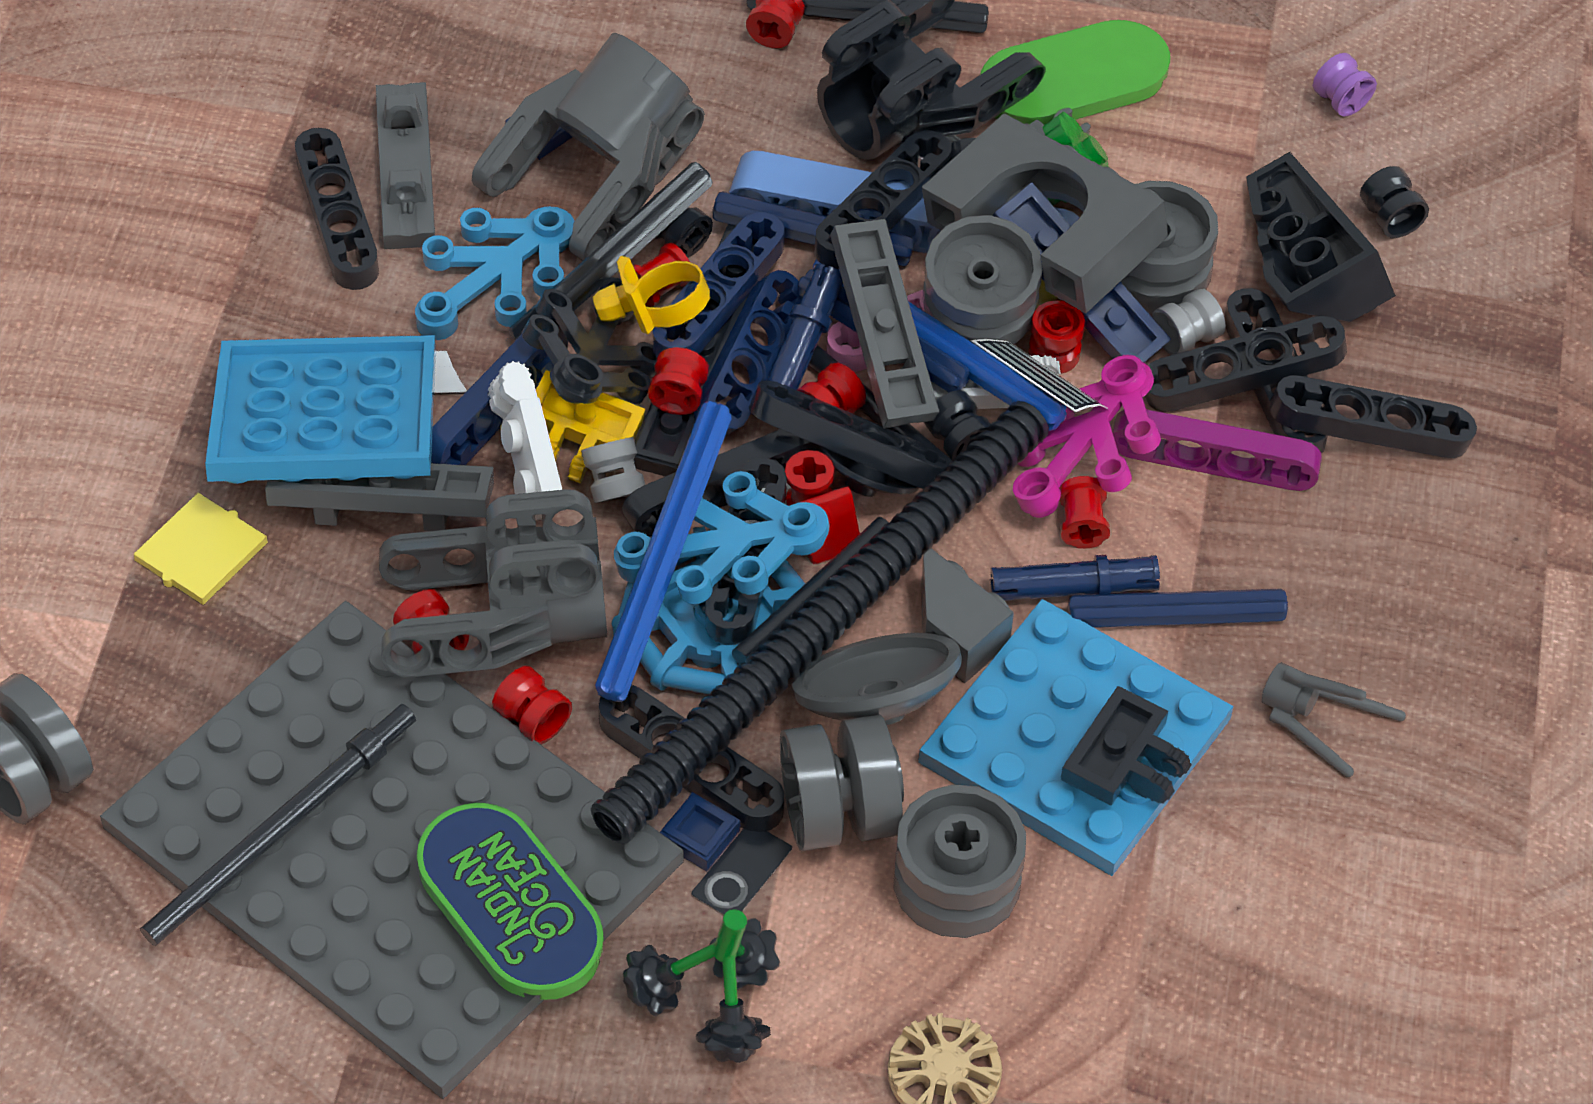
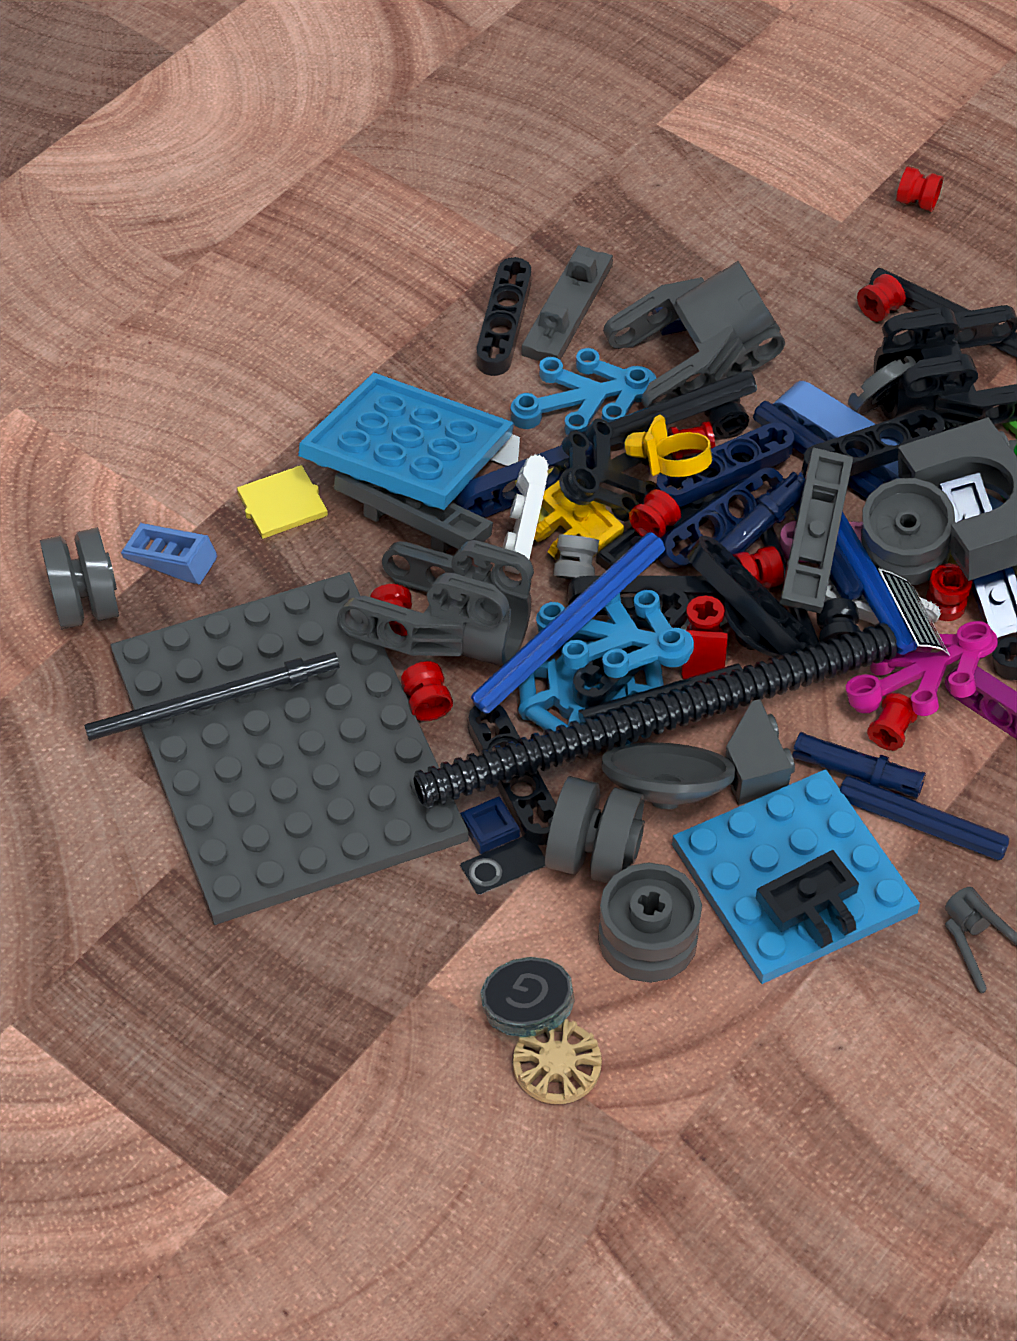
camera: 30 degrees right, 0 degrees up
tile [417,803,603,1000] -> none
black plant [623,909,780,1063] -> none
none -> medium blue slope [121,523,217,584]
none -> tile [481,957,575,1037]
none -> dark grey tile [848,356,916,415]

